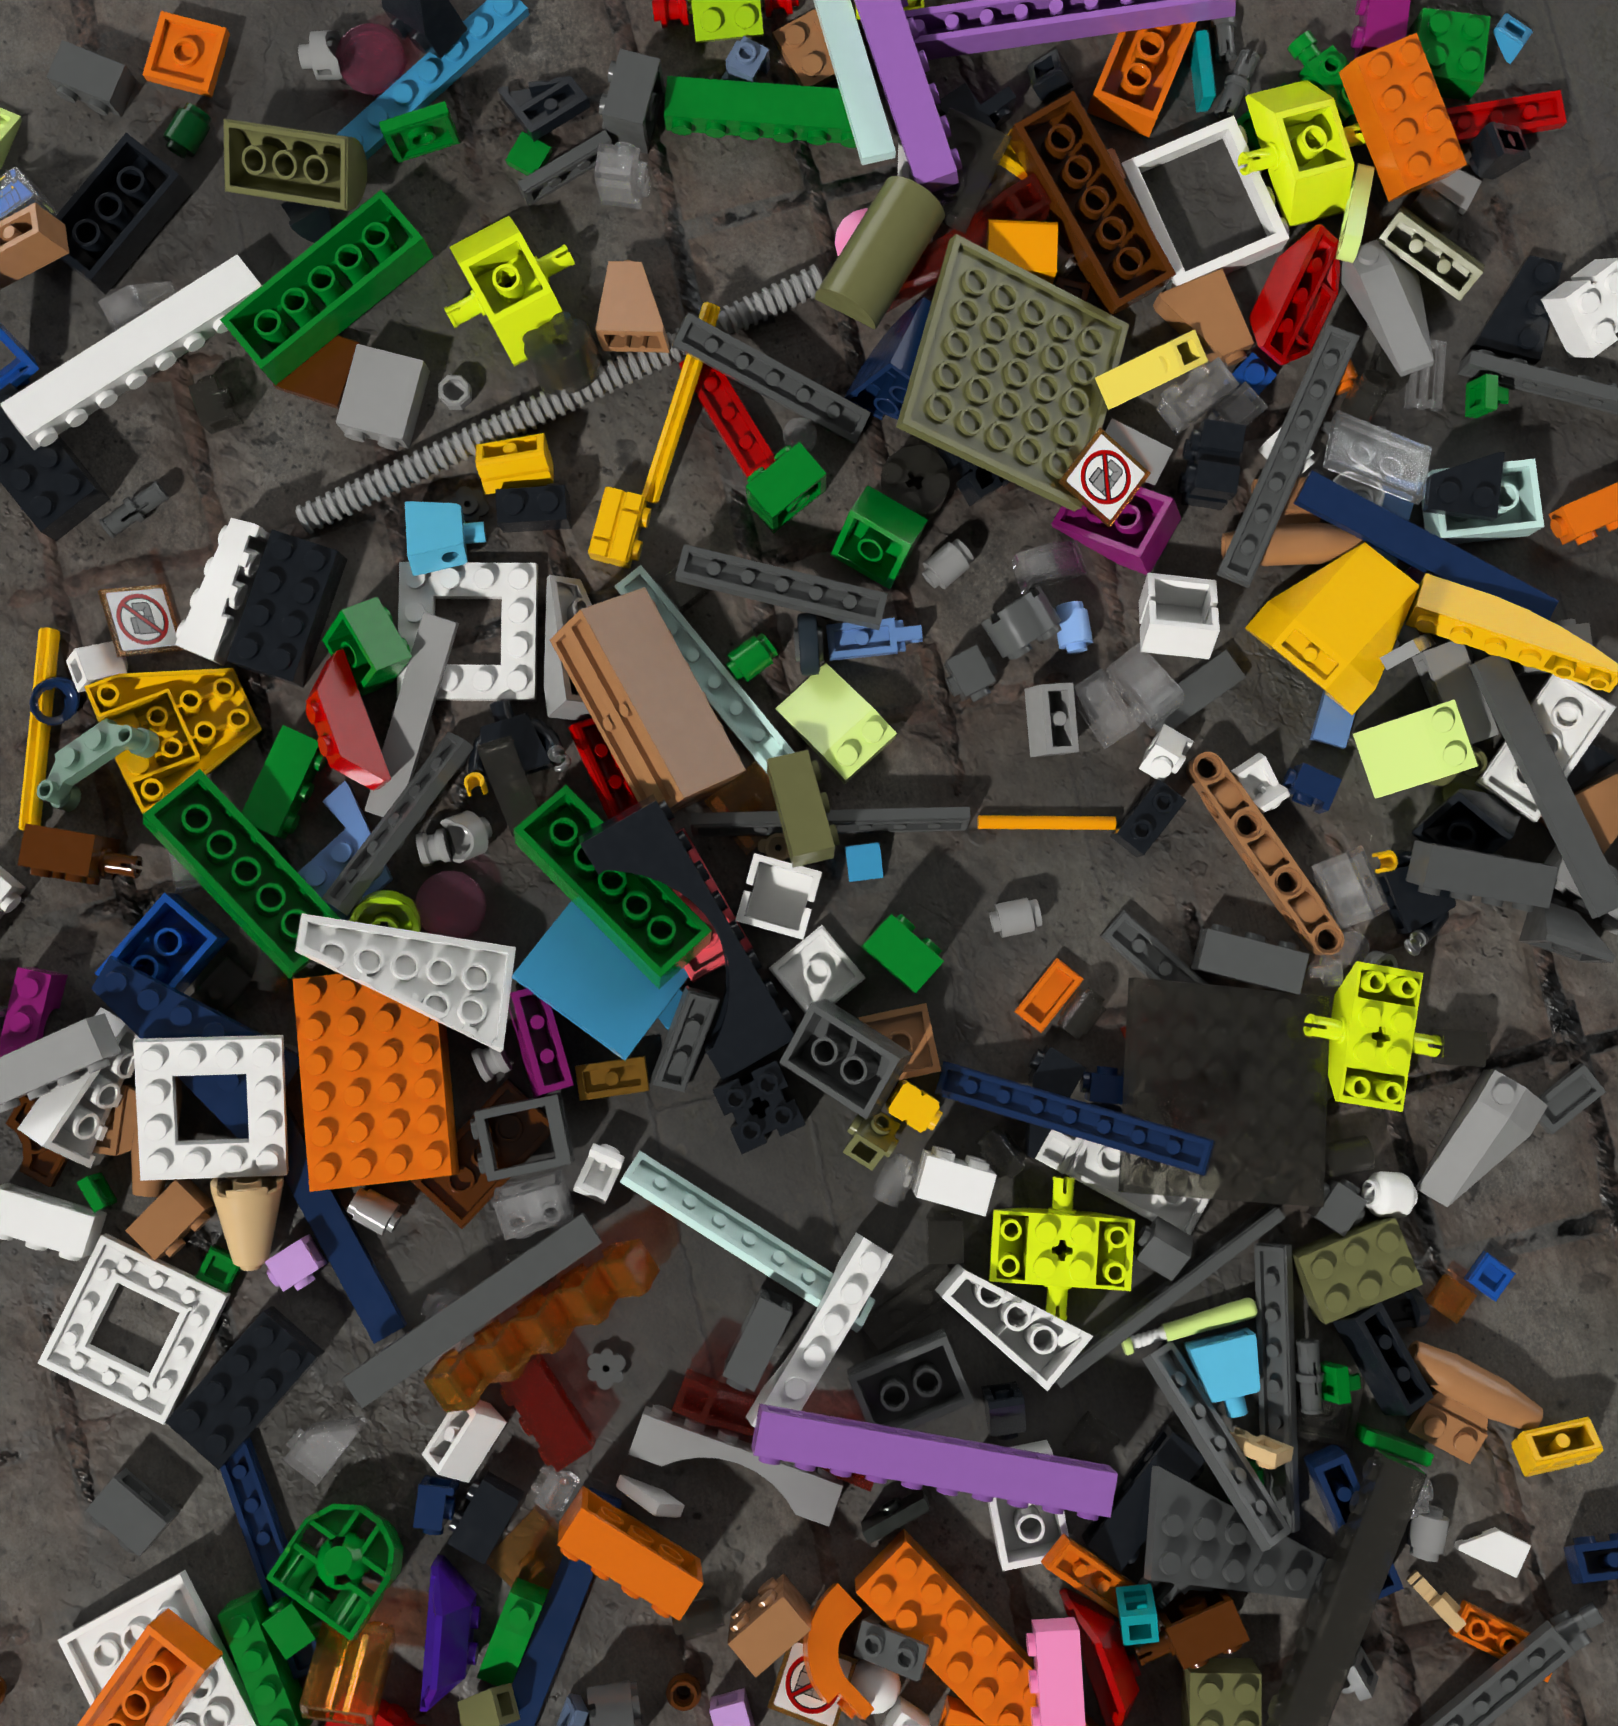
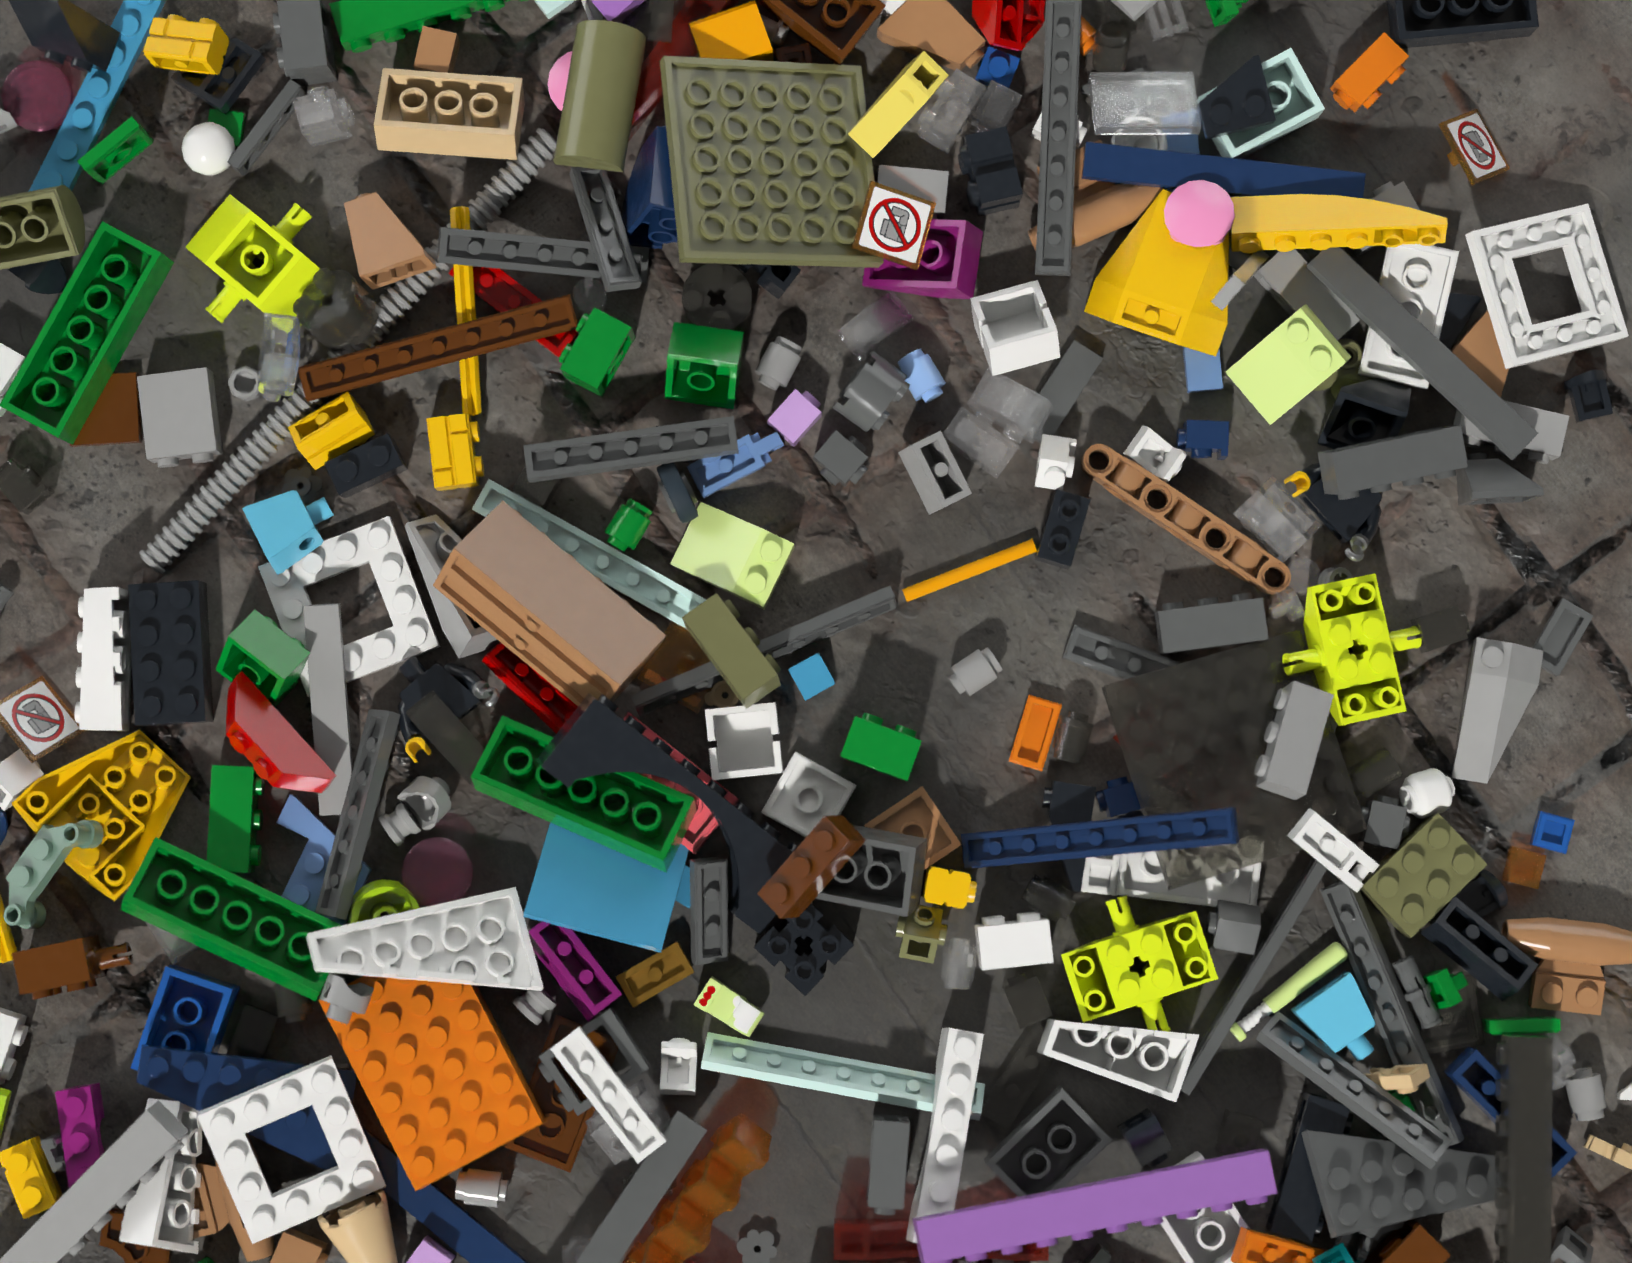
camera: 15 degrees left, 0 degrees up
none -> yellow brick [143,14,229,75]
none -> white hair [181,122,235,176]
none -> clear torso [258,313,300,402]
none -> reddish brown tile [298,294,578,402]
none -> light grey piece [319,973,374,1024]
none -> tan brick [374,68,525,160]
none -> medium nougat brick [413,26,461,73]
none -> white plate [550,1026,667,1163]
none -> dark grey tile [569,167,642,292]
none -> yellowish green leg [693,976,765,1037]
none -> reddish brown brick [757,815,866,919]
none -> lavender brick [767,389,822,447]
none -> bright pink dish [1164,180,1235,247]
none -> light grey brick [1255,681,1334,800]
none -> white plate [1287,808,1379,893]

